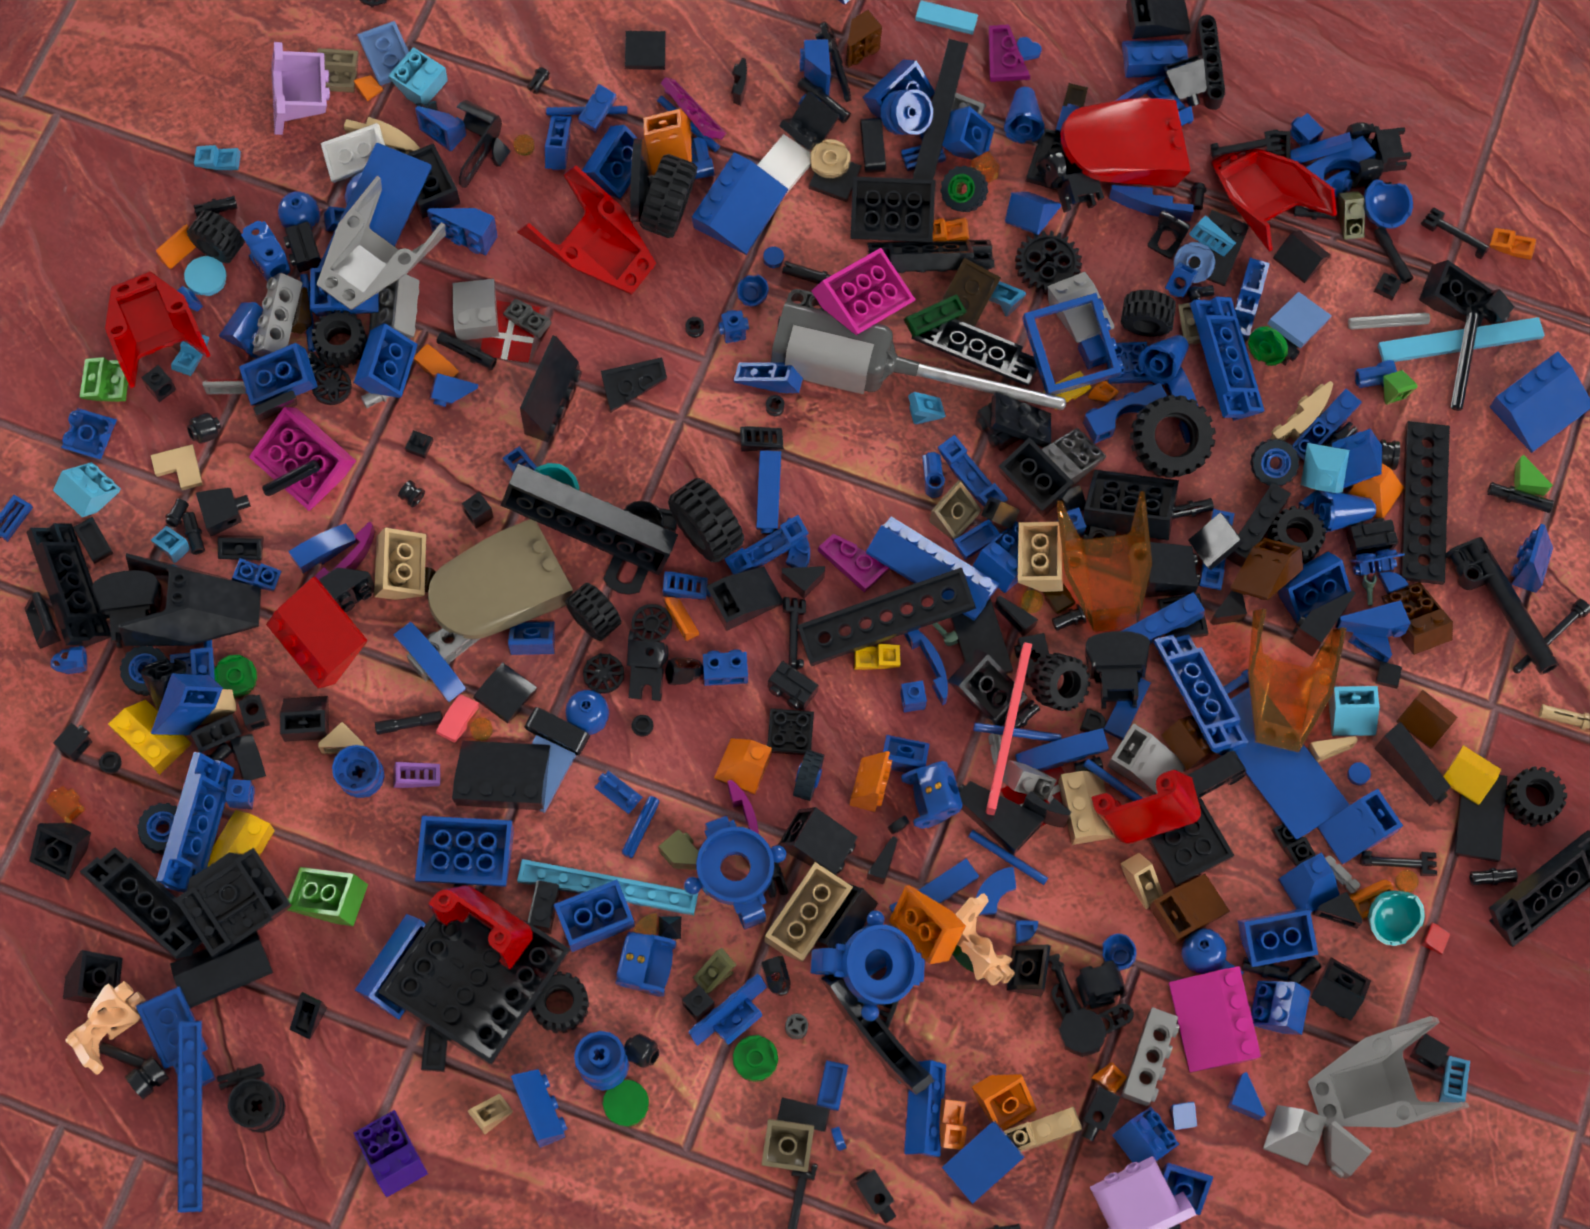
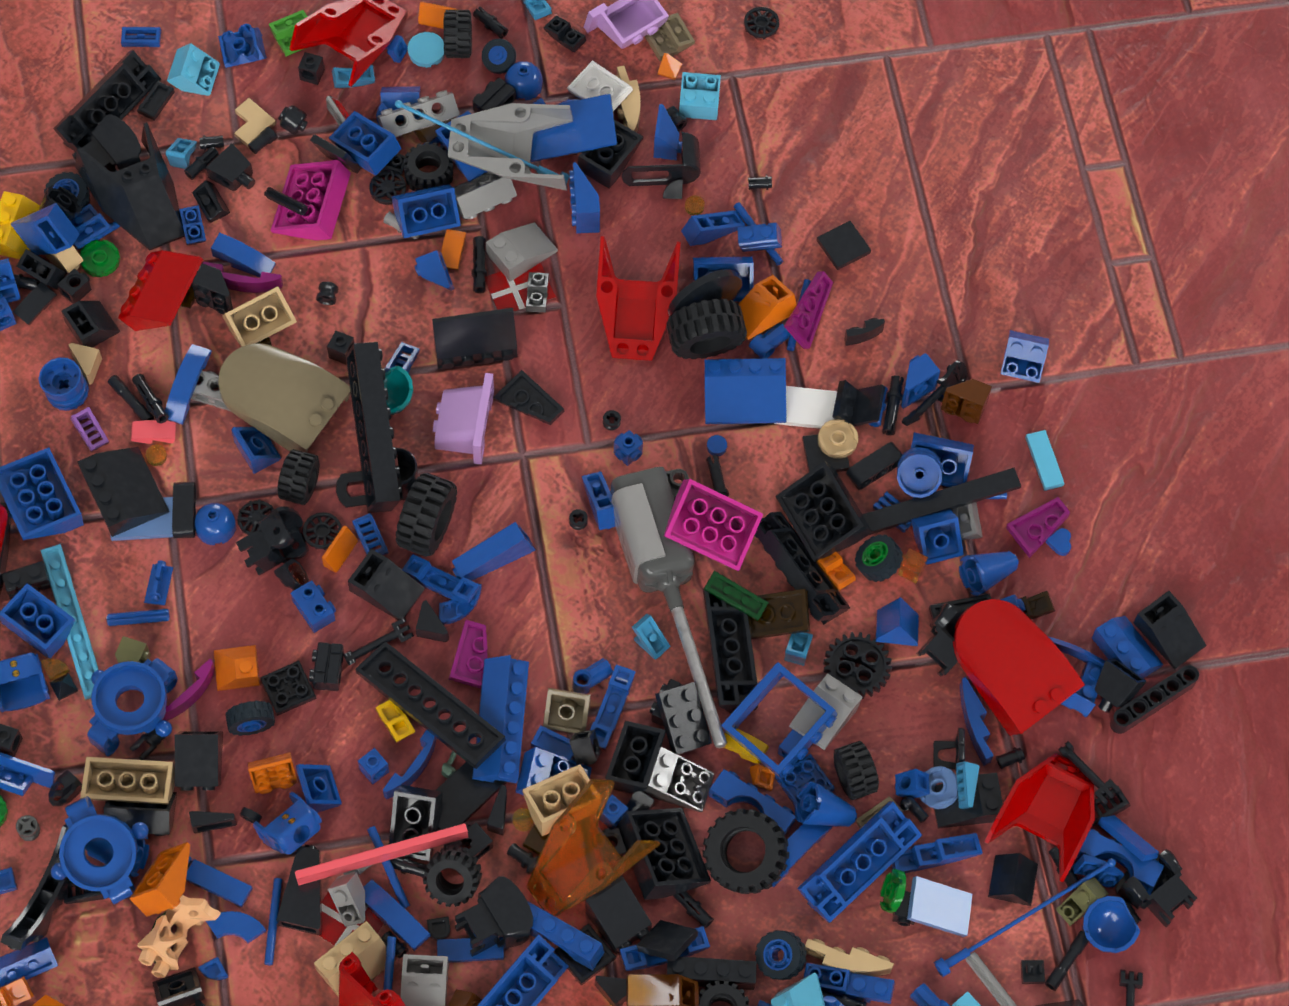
camera: 60 degrees right, 5 degrees down
black tile [24,592,61,649] -> none
blue rock [51,646,88,674] -> none
blue piece [241,221,290,282] -> none
medium blue tile [357,21,409,86] -> none
black tile [405,430,434,458] -> none
black slope [473,663,537,724] -> none
black plate [632,715,654,737] -> none
olive slope [693,948,736,994] -> none
blue hair [737,275,769,307] -> none
black slope [740,426,784,452] -> none
black slope [1022,791,1072,828] -> none
blue brick [1290,113,1324,147] -> none
none -> black pin [132,374,169,424]
none -> black pin [248,126,278,154]
none -> dark azure piece [395,100,569,184]
none -> lavender windscreen [433,373,494,465]
none -> black wheel [482,39,516,74]
none -> black slope [544,15,587,52]
none -> blue piece [934,859,1116,977]

